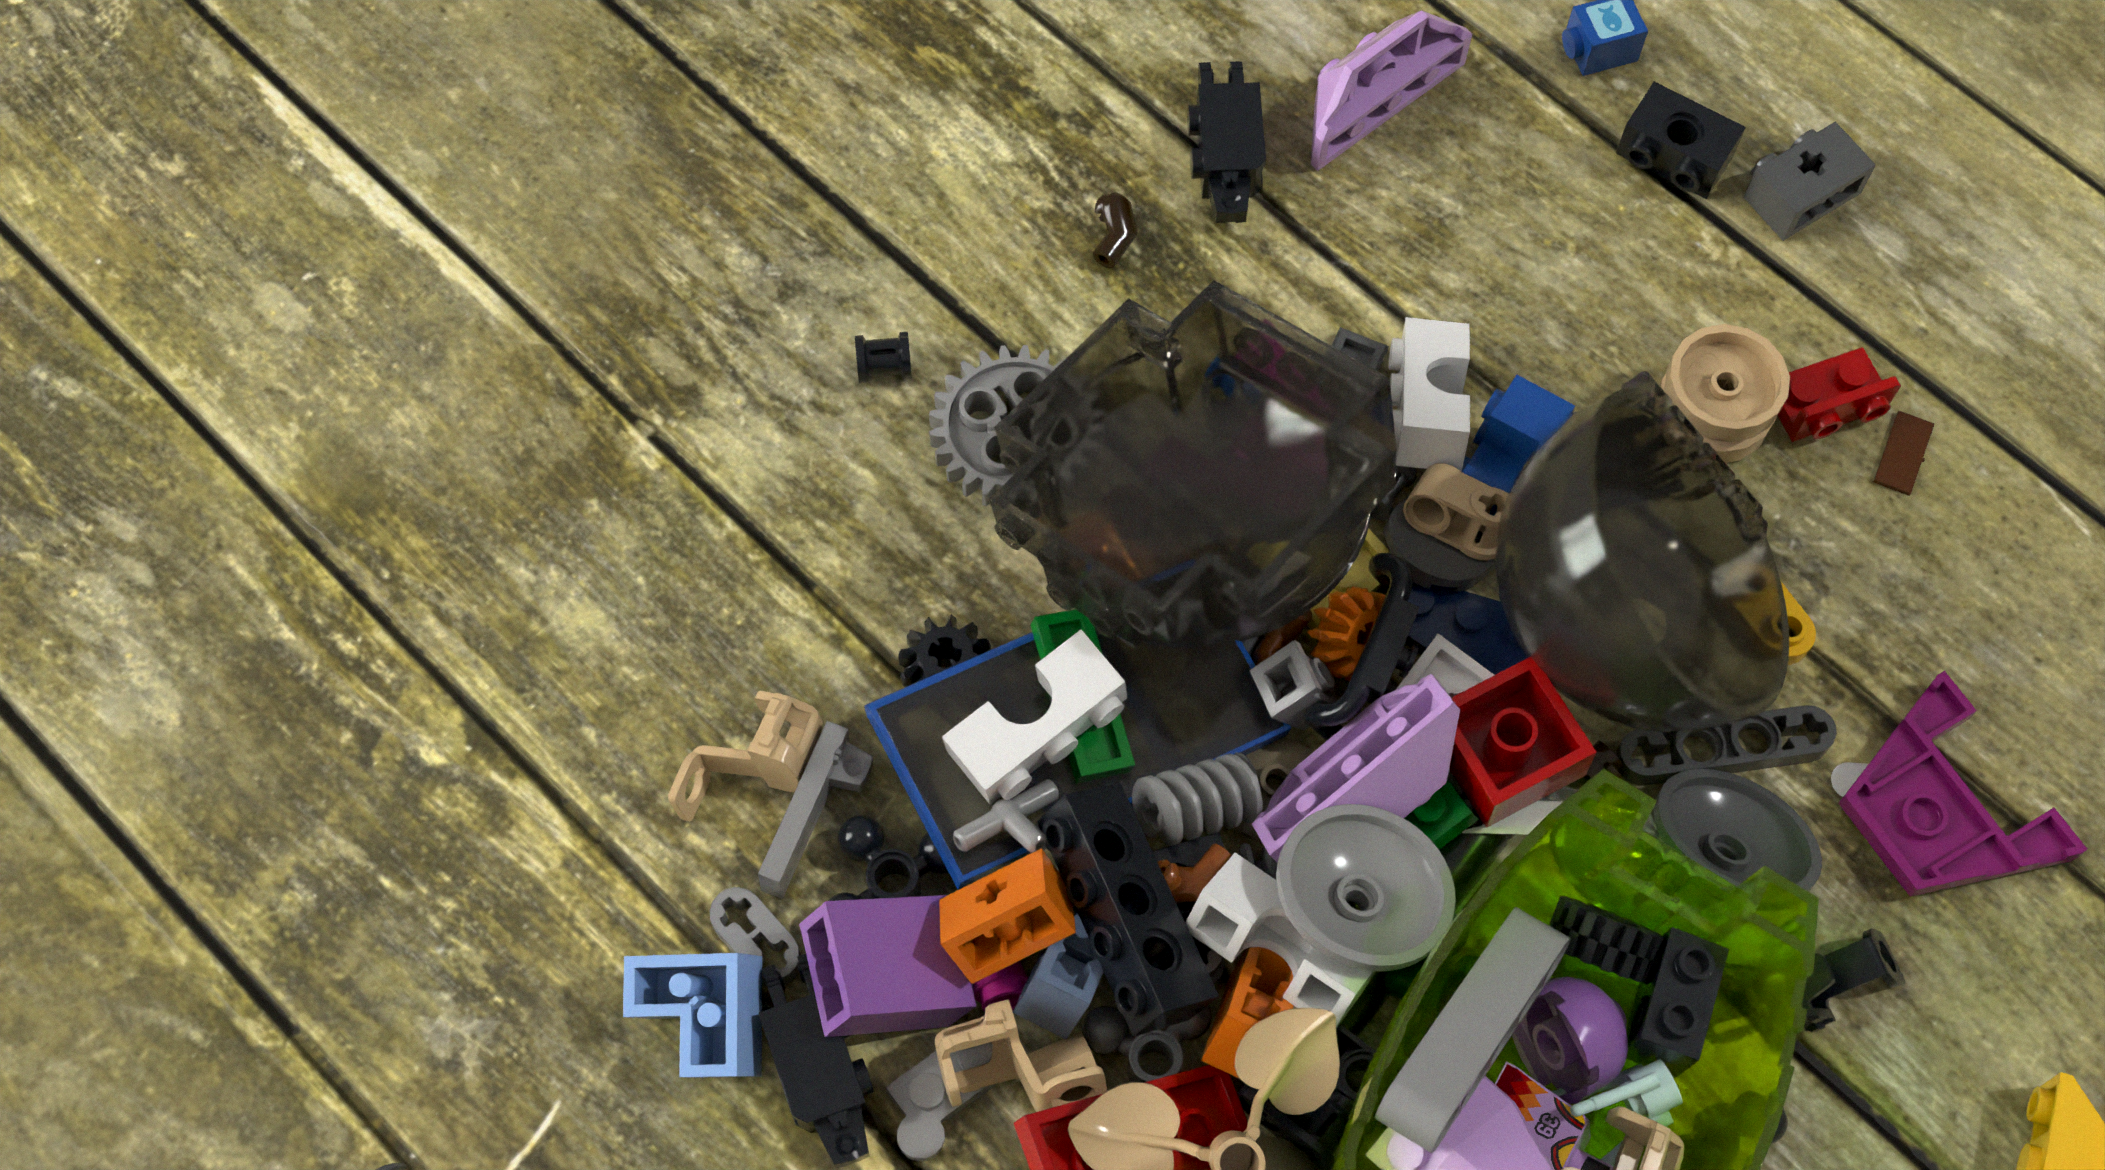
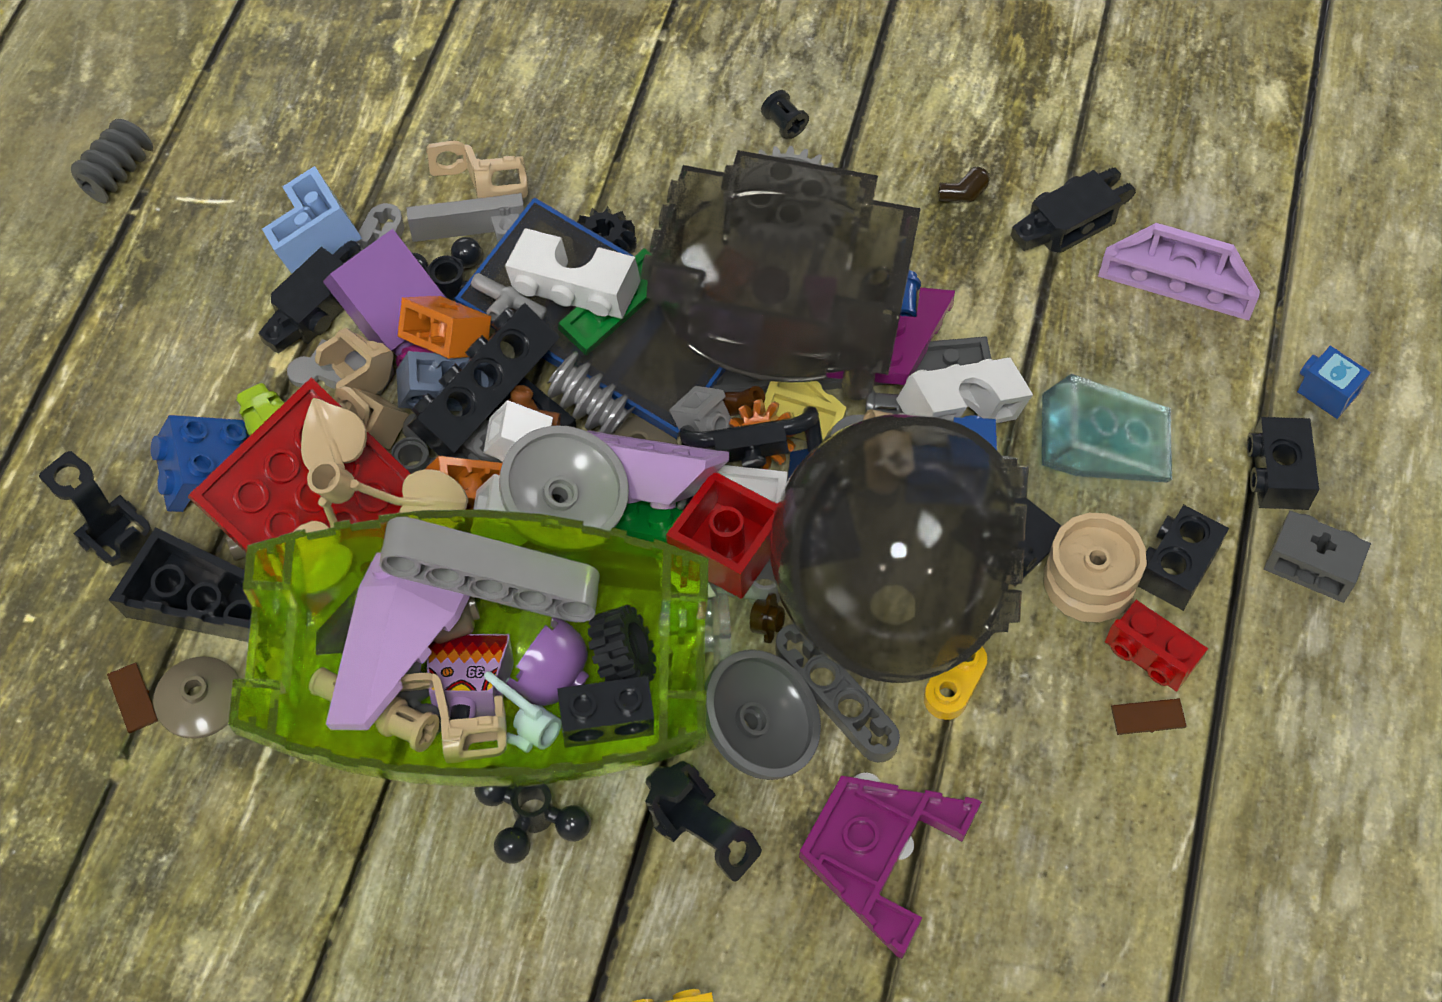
camera: 60 degrees right, 5 degrees down
none -> clear light blue slope [1042,374,1172,483]
none -> black brick [1138,504,1229,611]

